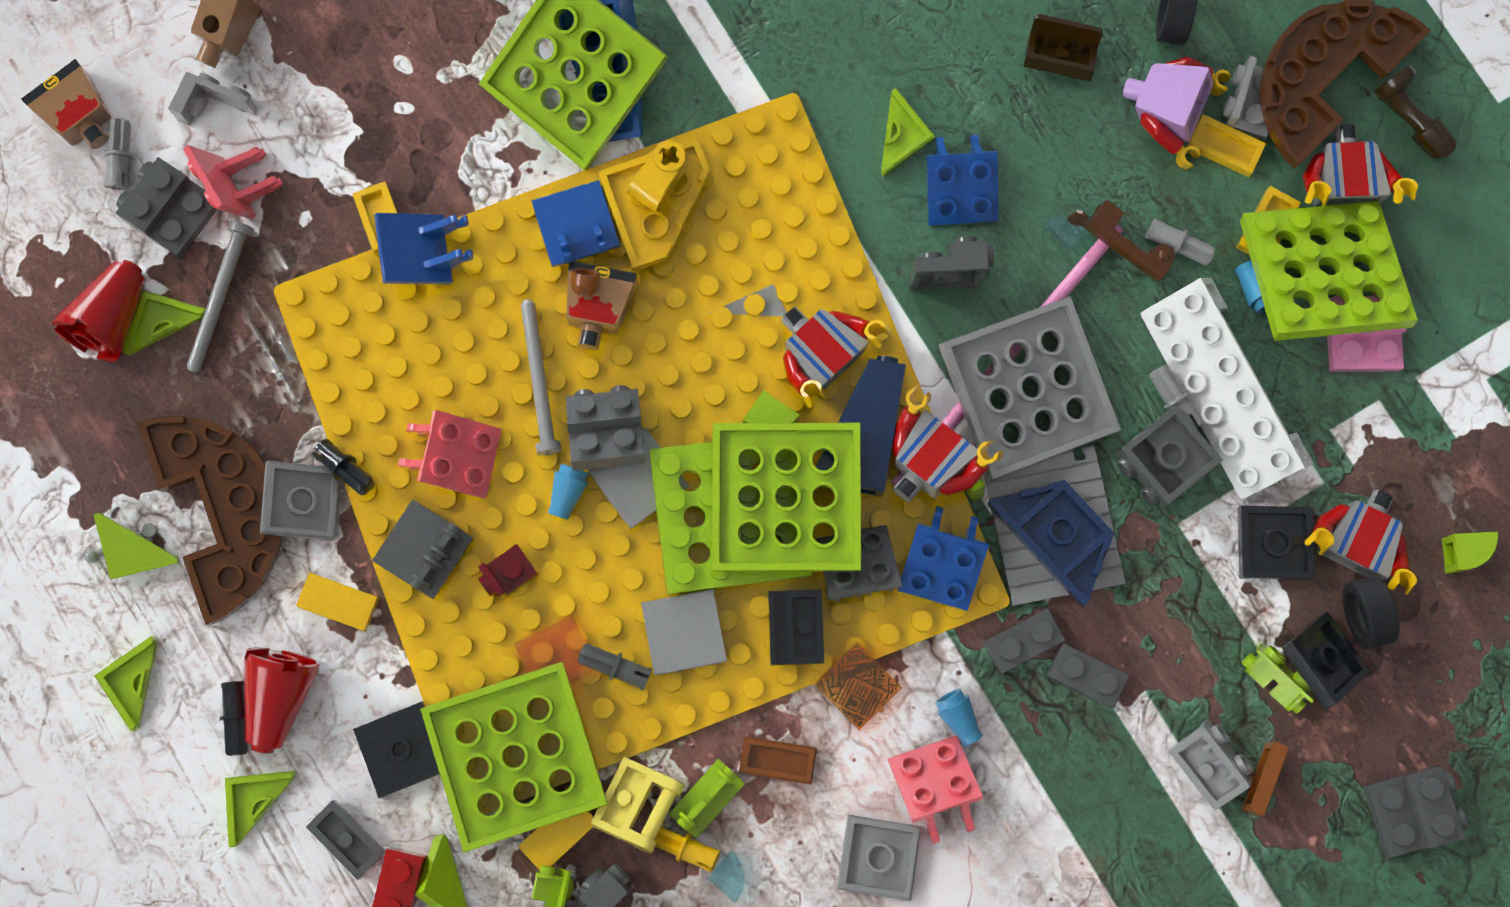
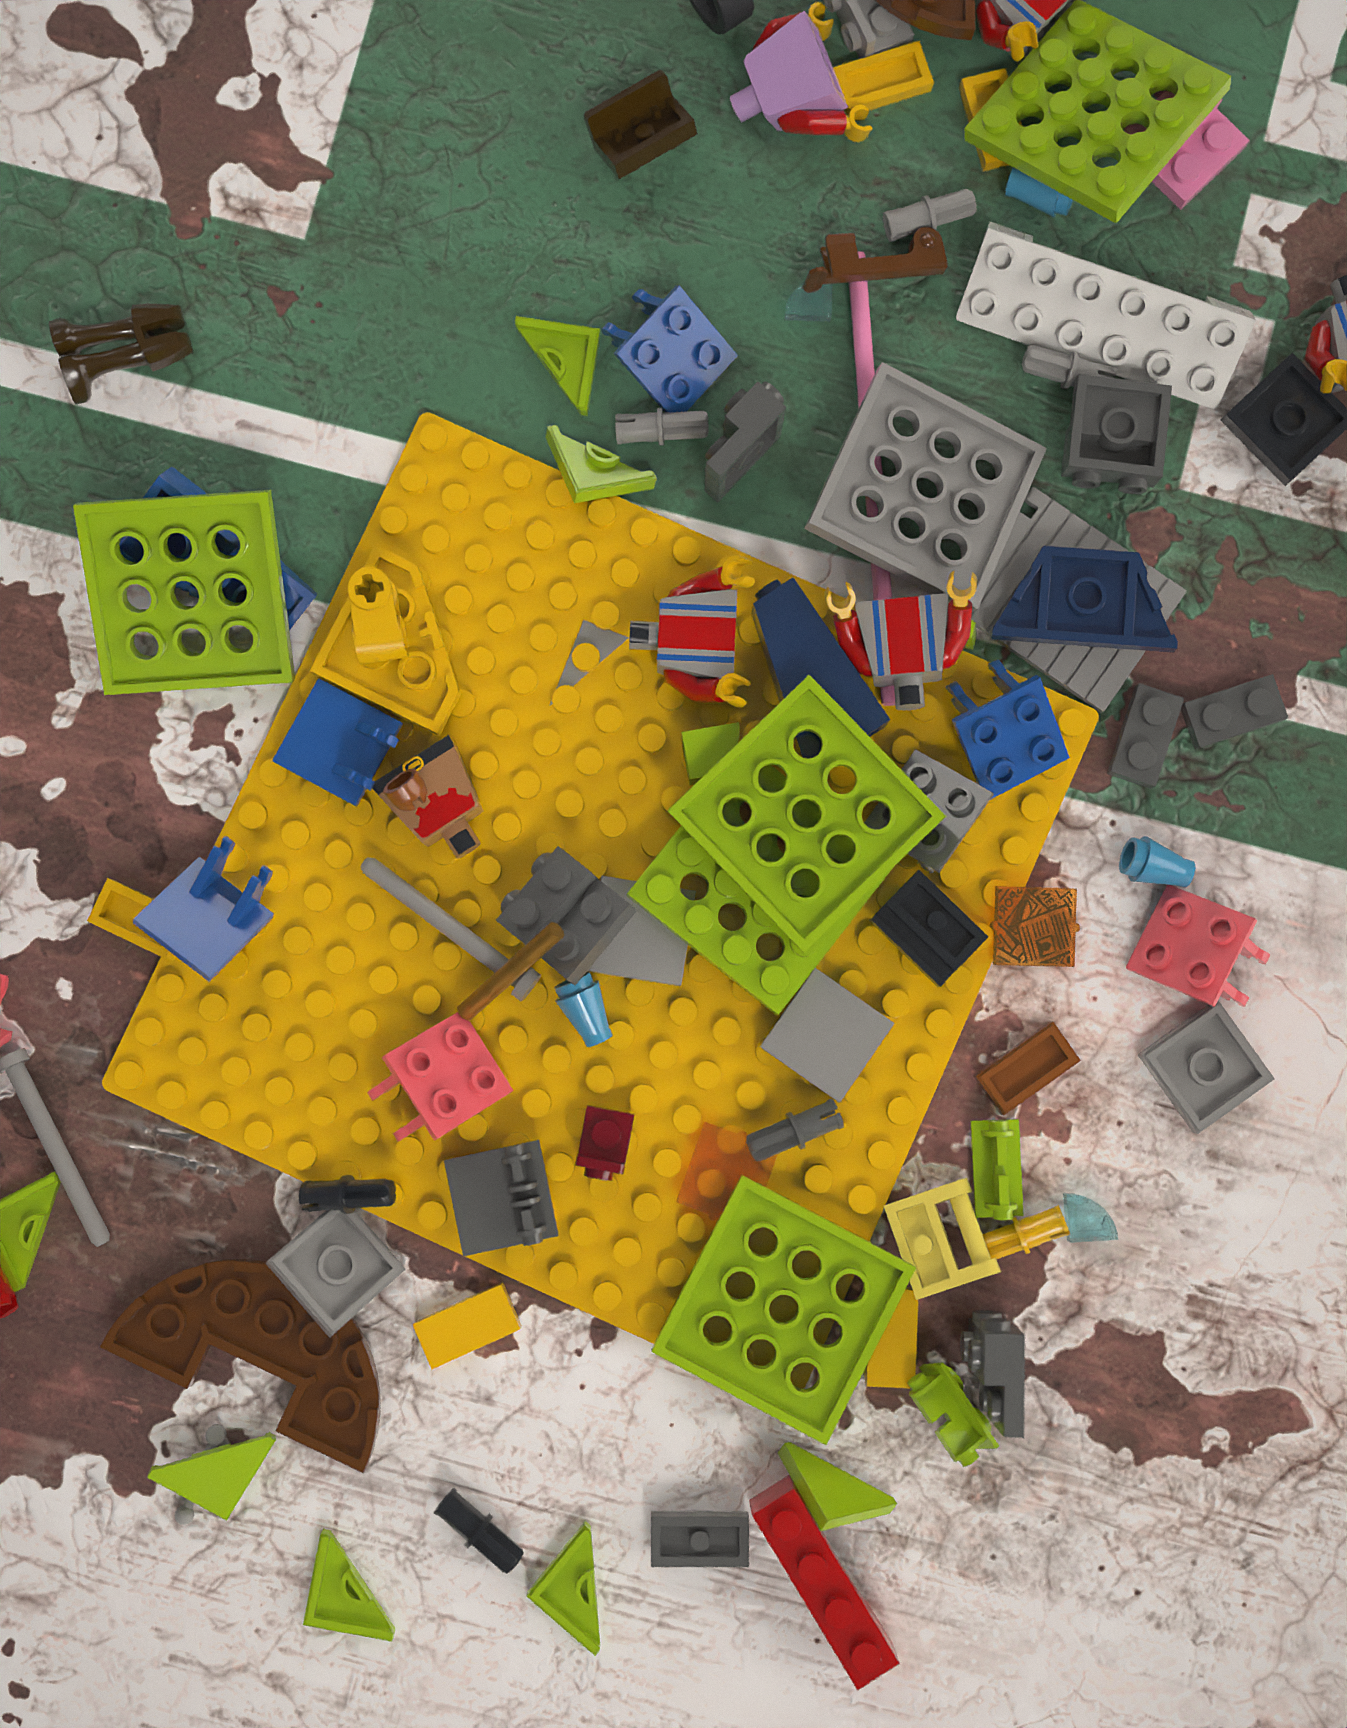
camera: 40 degrees left, 5 degrees up
red cone [244,647,320,754] -> none
black plate [353,701,440,799] -> none
none -> pearl gold bar [457,922,564,1021]
none -> lime tile [545,425,657,503]
none -> light grey axle [615,408,709,446]

